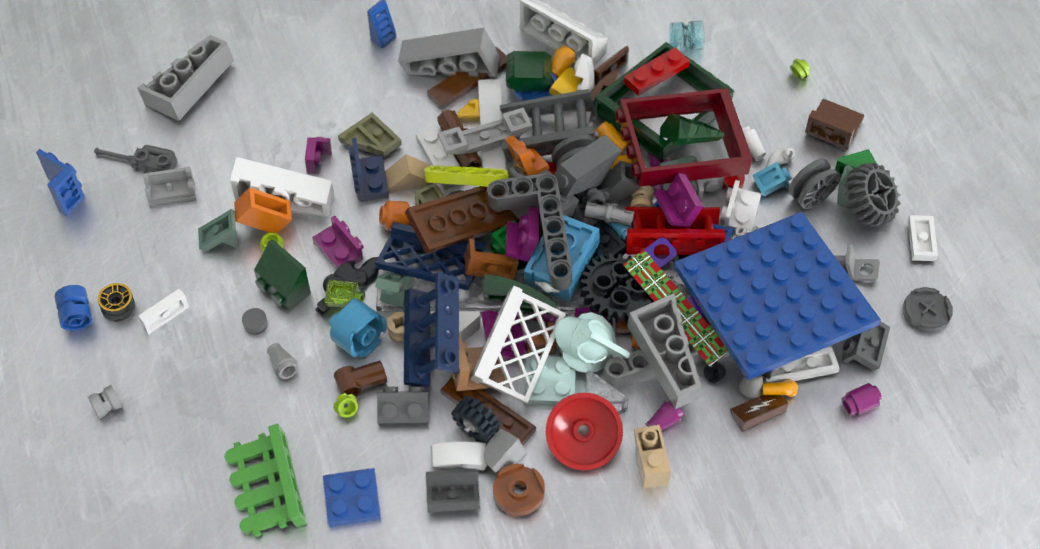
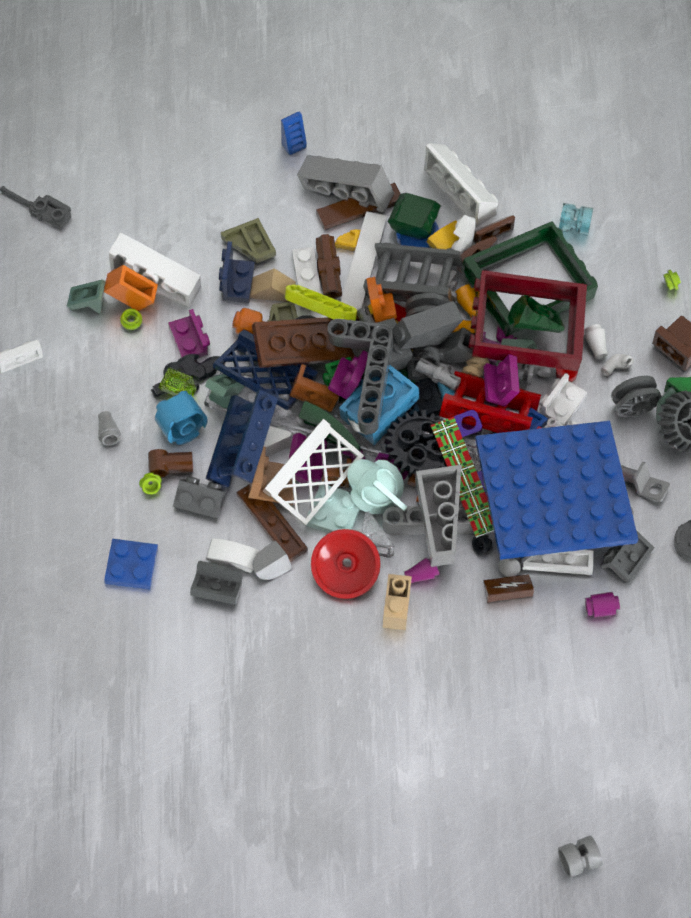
camera: 15 degrees right, 5 degrees up
light grey wedge [137,35,234,121] -> none
light grey hinge [143,167,196,207] -> none
bright green fence [224,423,307,538] -> none
dark grey tile [242,308,268,333] -> none
dark green slope [254,239,311,311] -> none
magenta bracket [305,137,332,174] -> none
tan wheel [387,312,404,343] -> none
light grey slope [438,108,532,154] -> none
black wheel [451,396,500,443] -> none
dark orange plate [493,463,545,517] -> none
light orange cone [551,46,576,79] -> none
red plate [623,47,690,96] -> none
medium azure bracket [752,162,792,197] -> none
light orange arm [763,379,798,397] -> none

